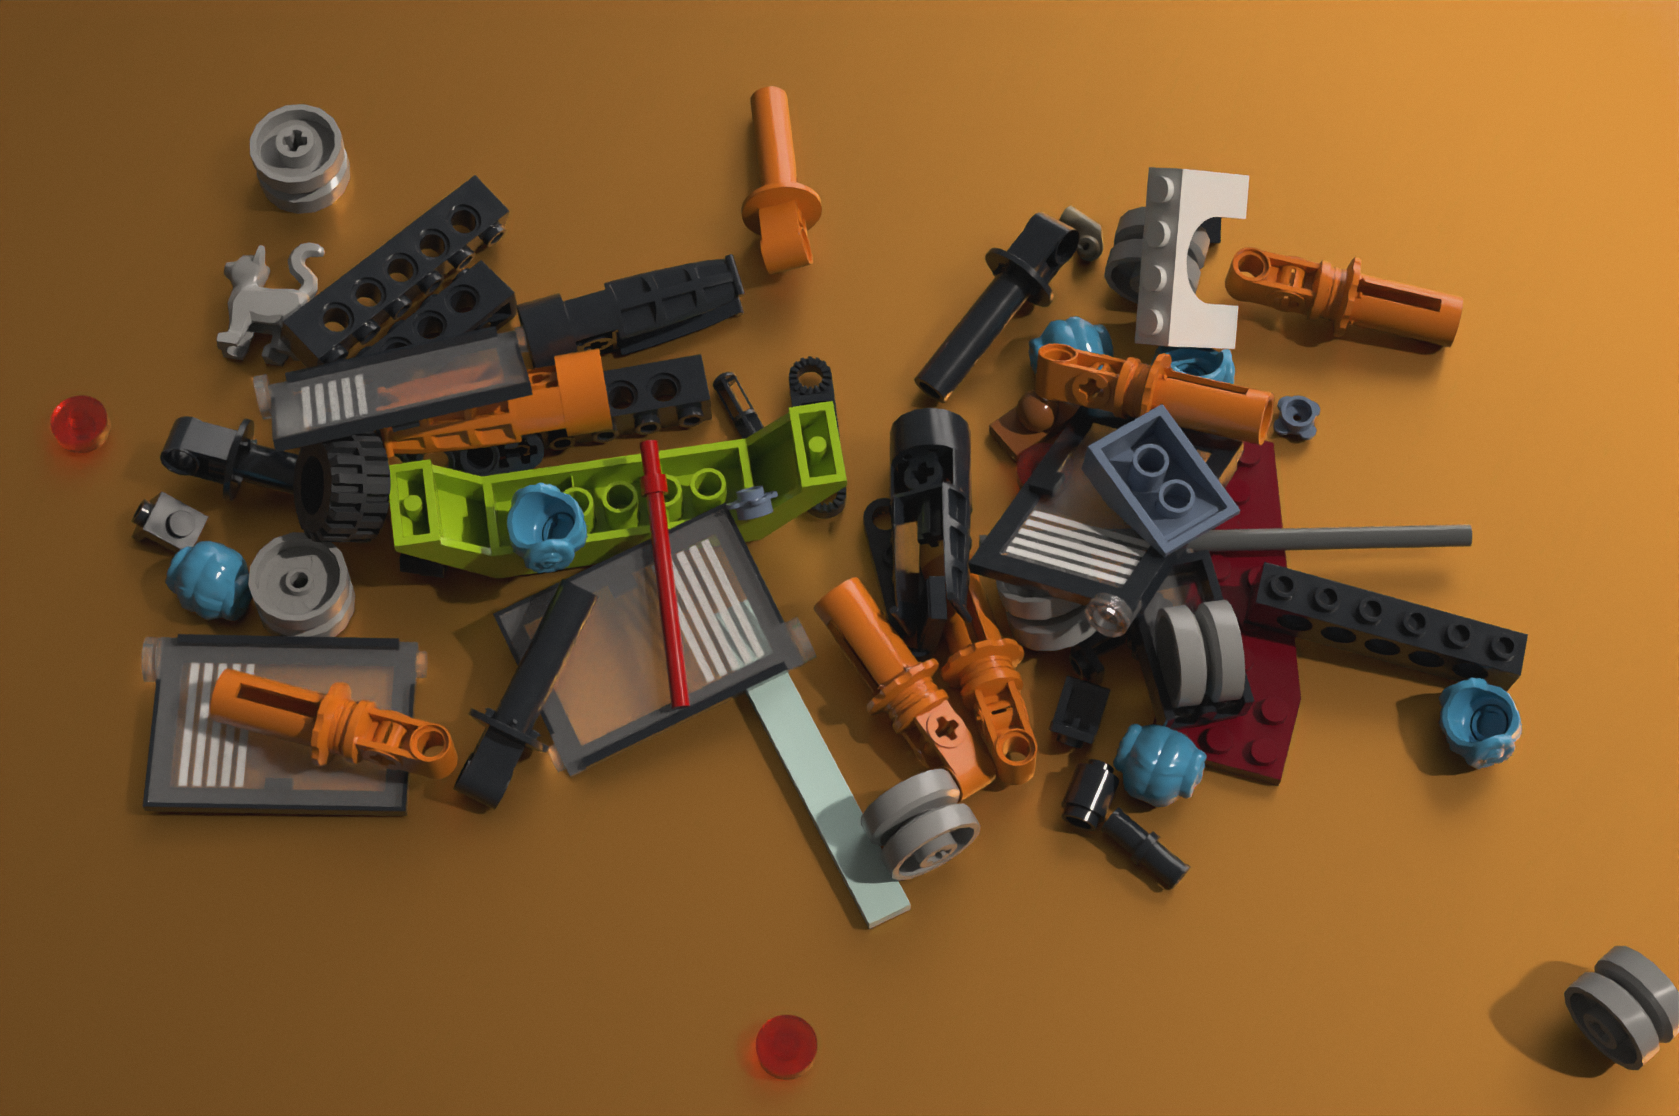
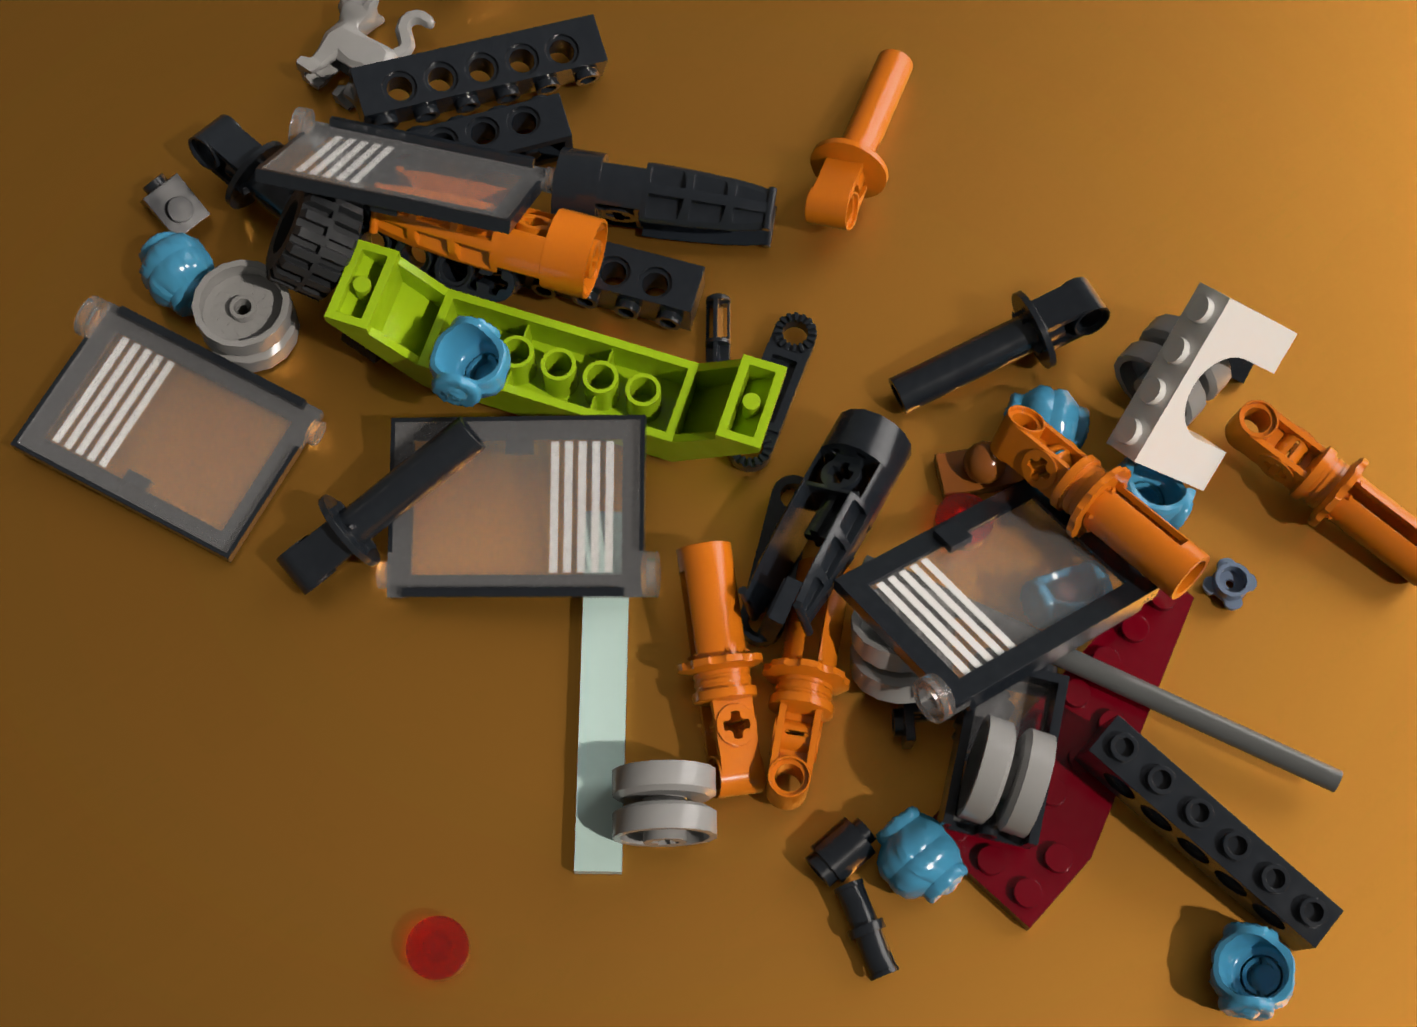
camera: 25 degrees right, 5 degrees up
clear red wheel [50,395,111,453] -> none
orange piece [210,668,458,779] -> none
red bar [639,440,690,709] -> none
sand blue plate [726,486,778,520] -> none
black bracket [1048,675,1111,748] -> none
dark tan arm [1059,205,1104,261] -> none
sand blue slope [1081,404,1240,557] -> none

